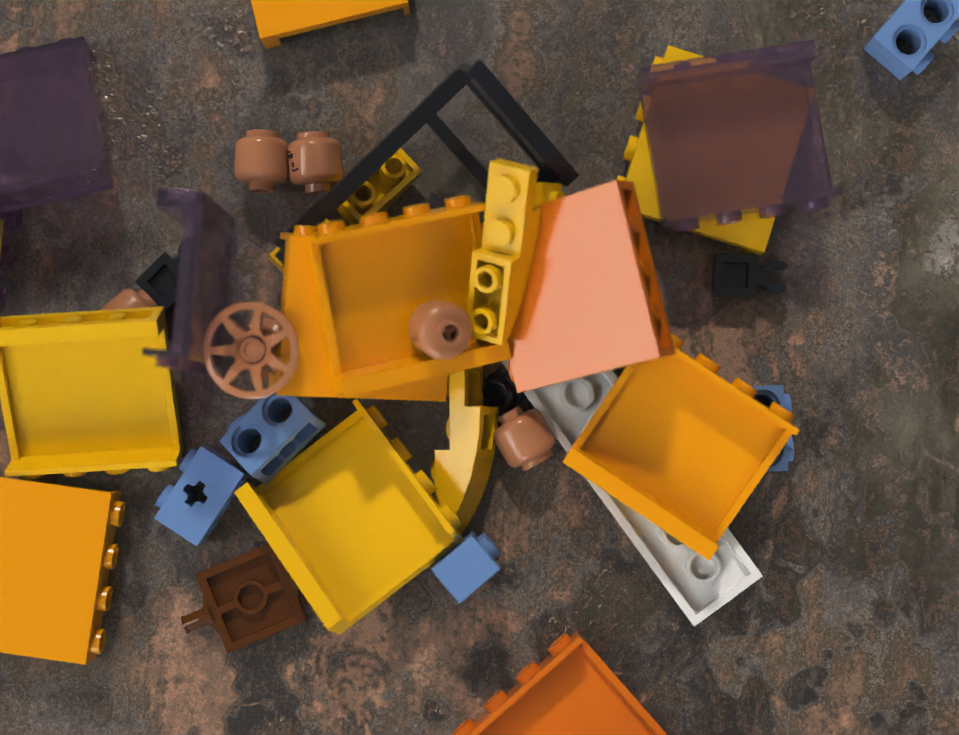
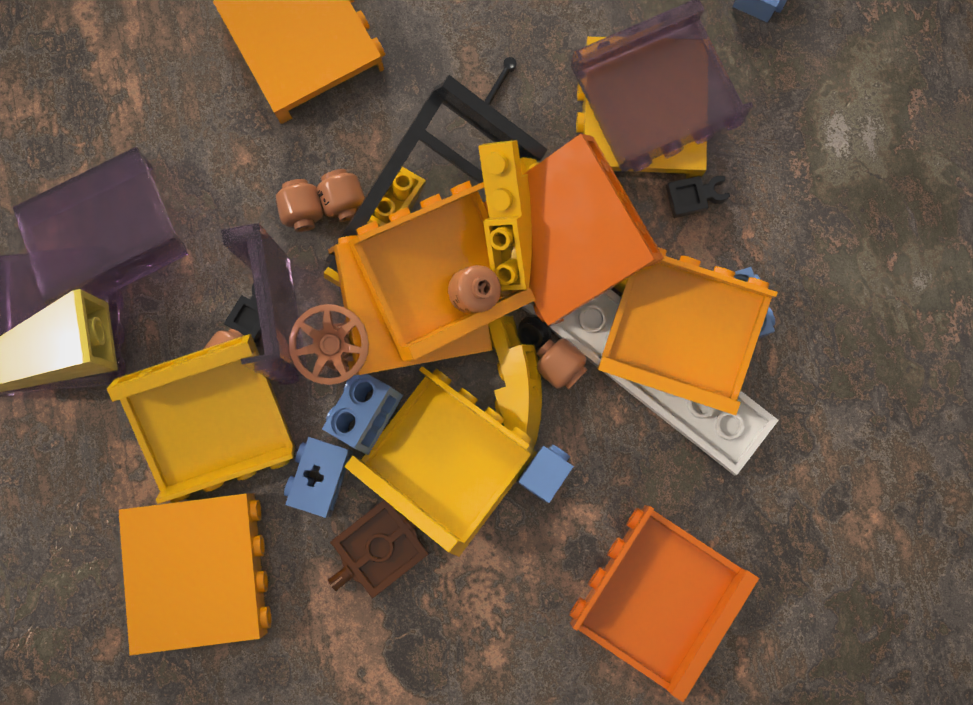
camera: 15 degrees left, 5 degrees down
none -> black hinge [485,57,517,105]

